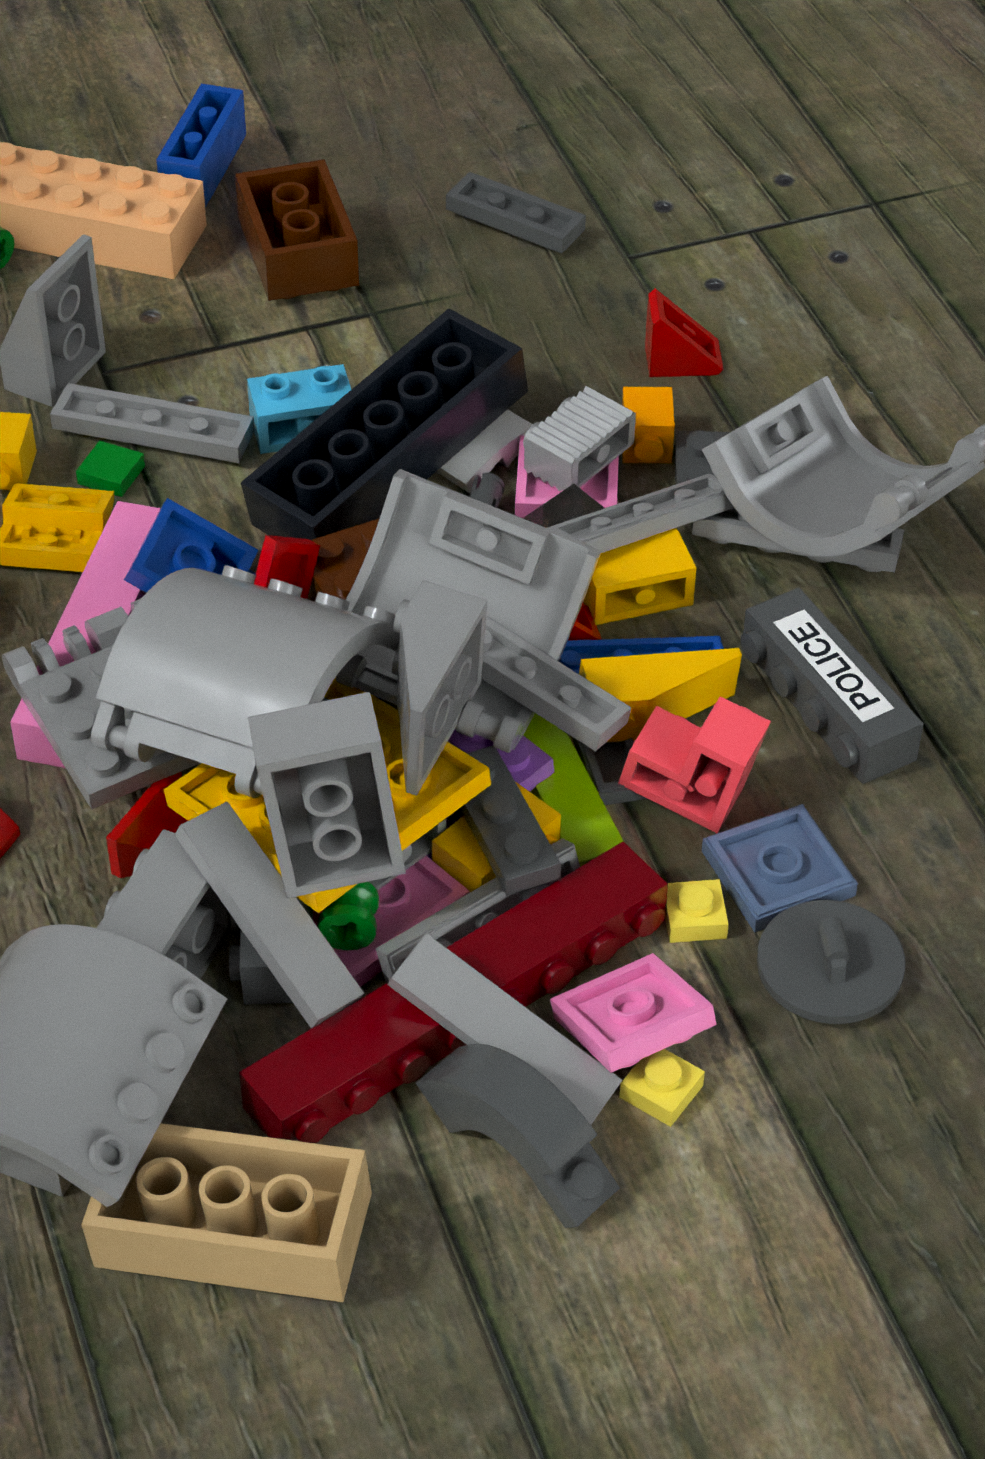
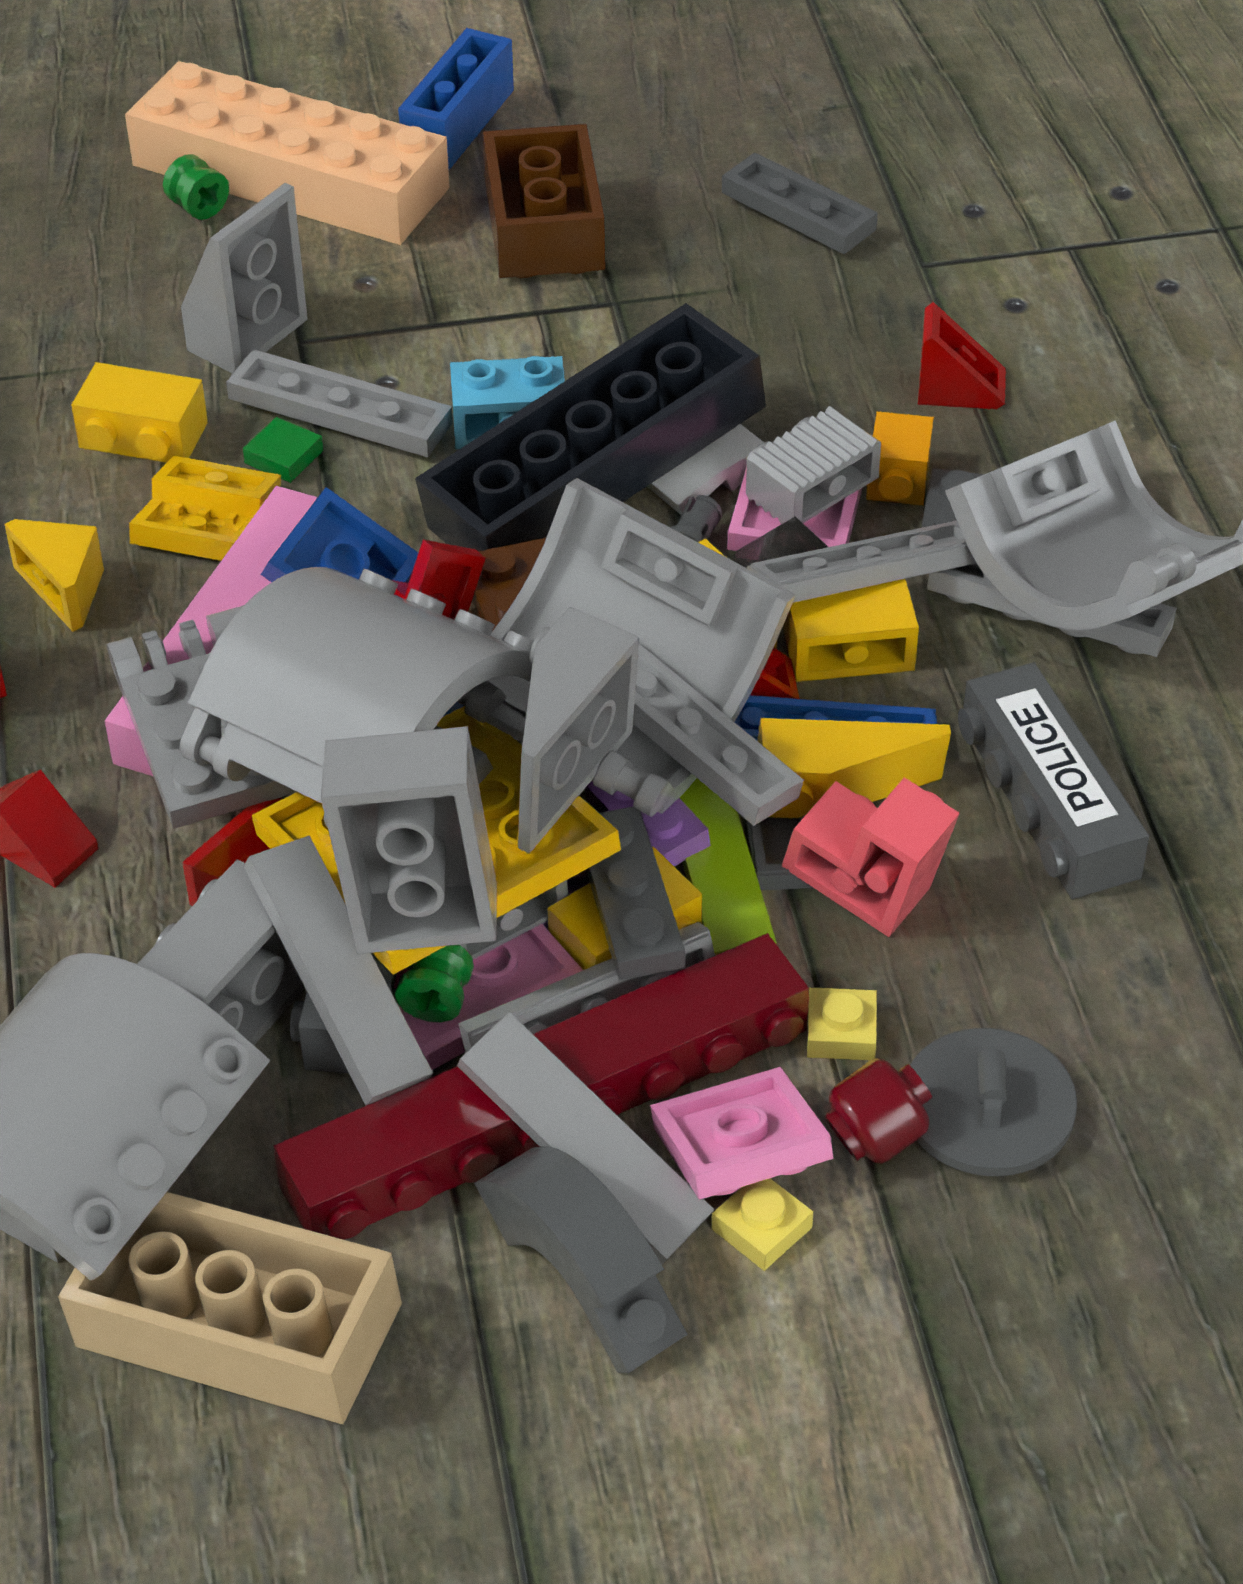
camera: 10 degrees right, 0 degrees up
sand blue tile [702,804,858,933] -> none
none -> dark red head [824,1058,933,1164]

